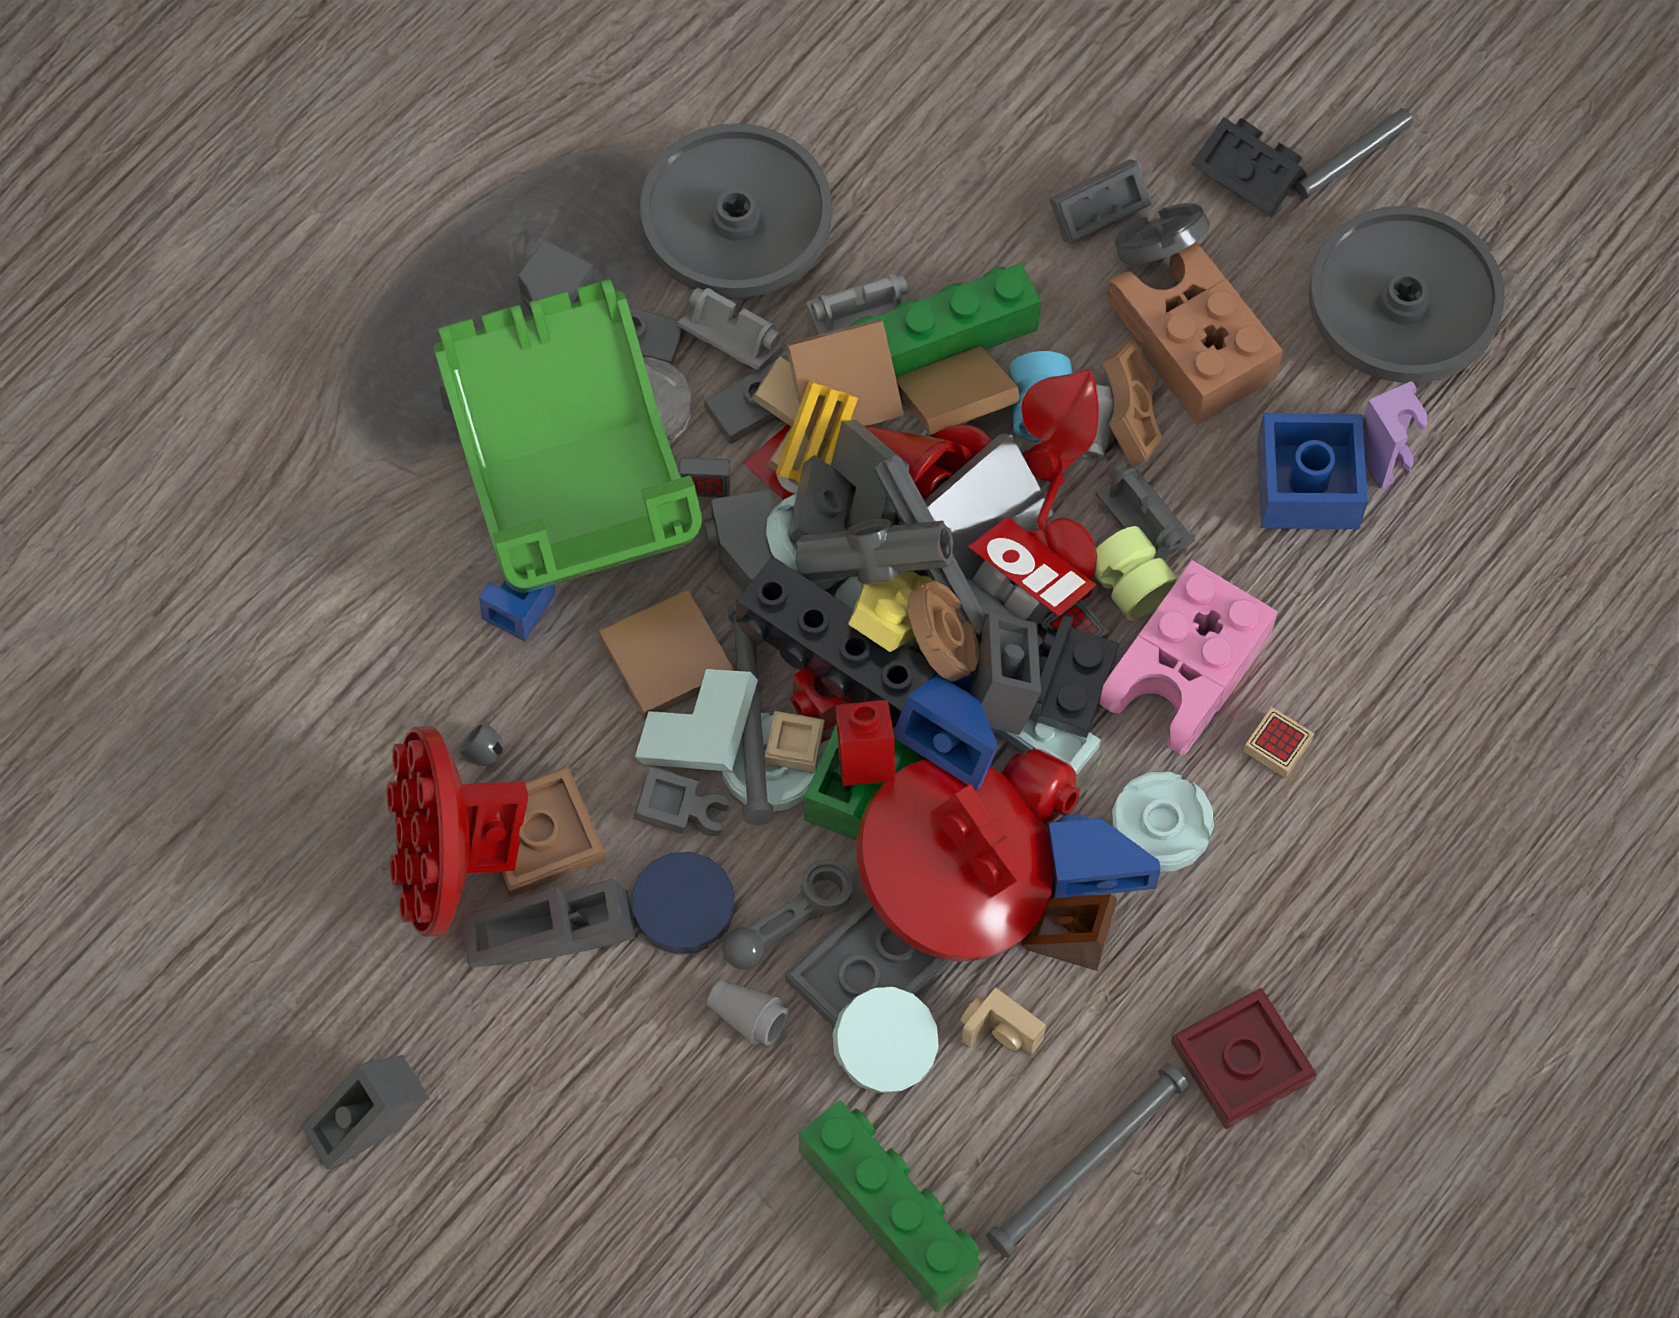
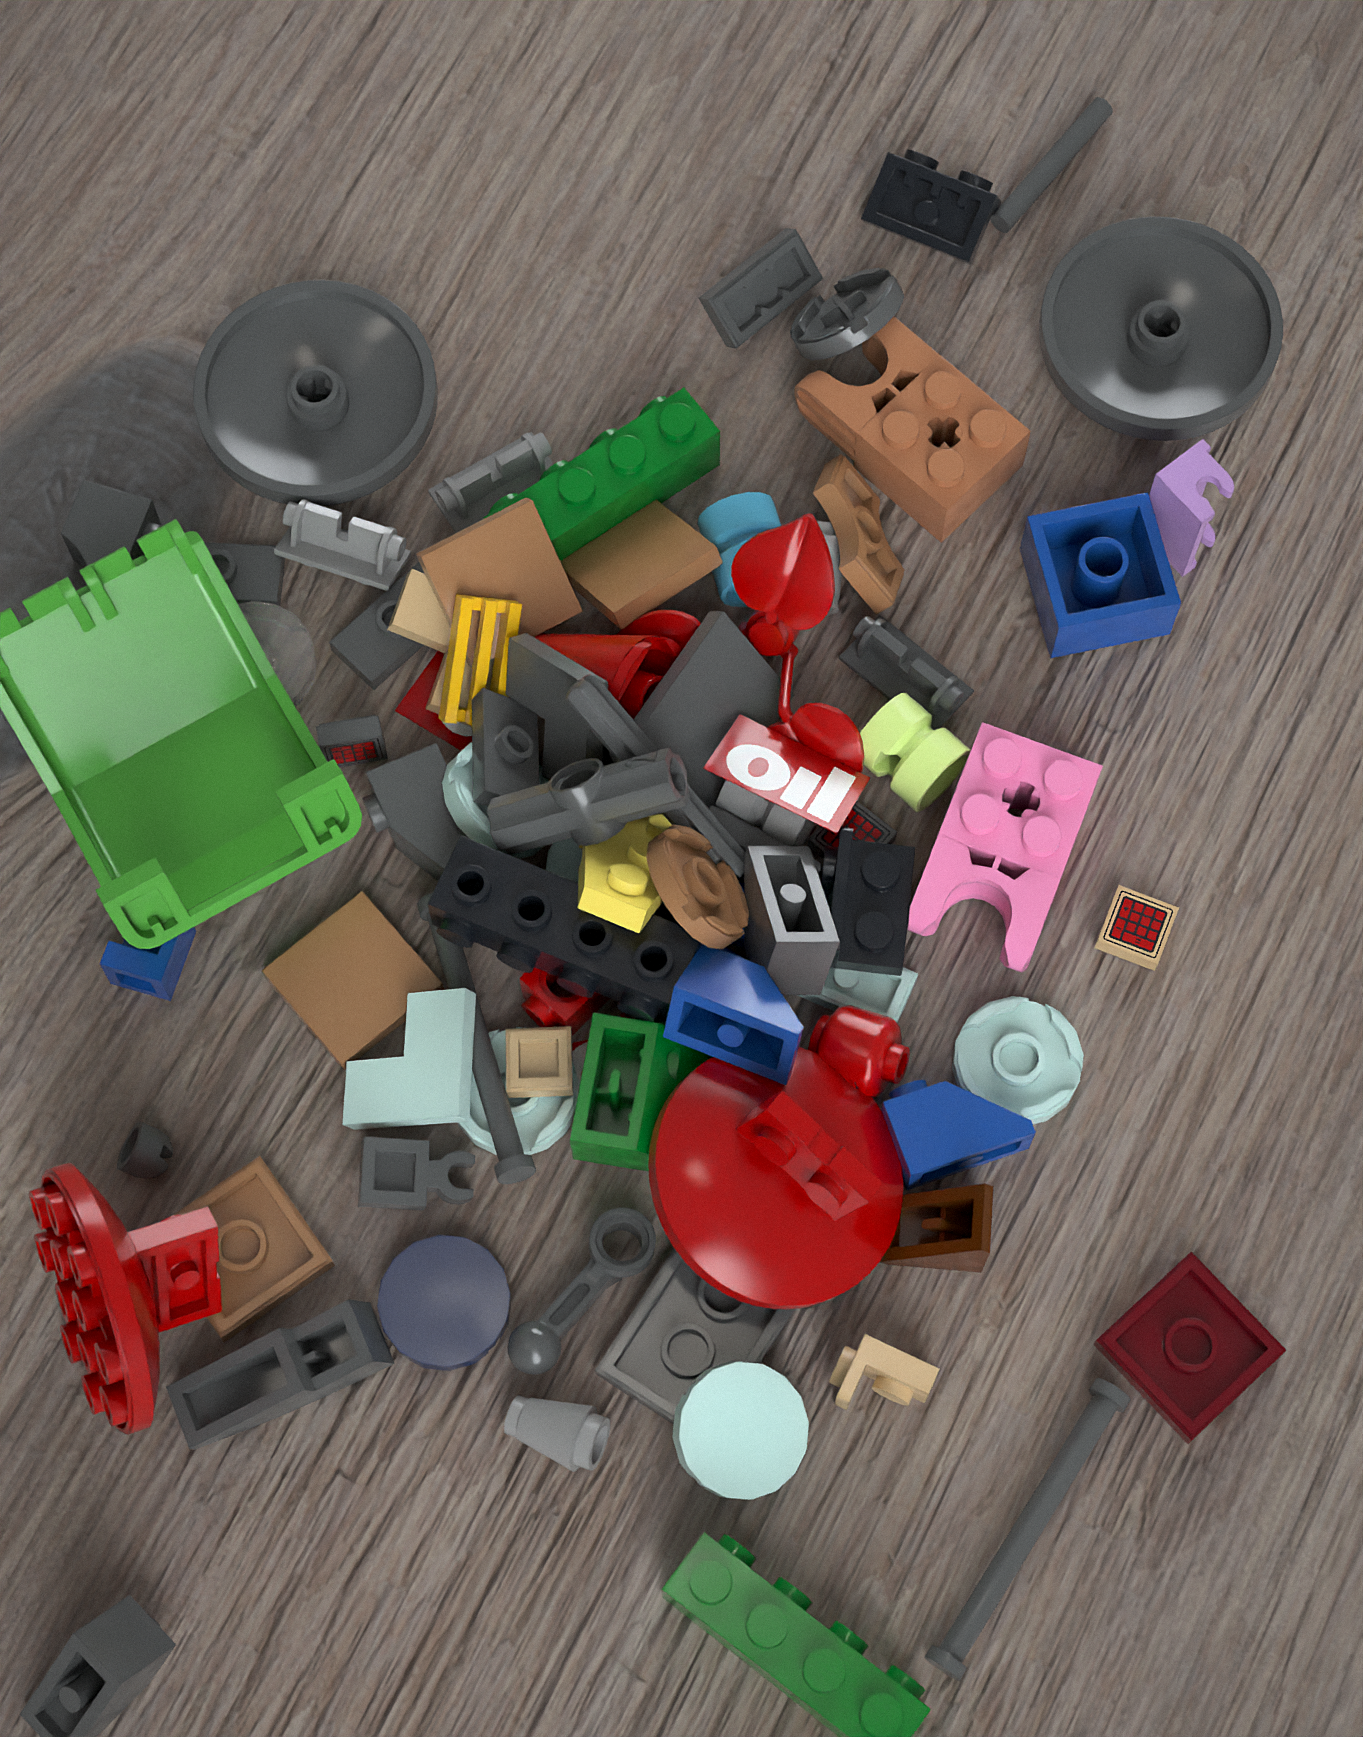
camera: 10 degrees left, 5 degrees up
red brick [836,700,895,786] -> none

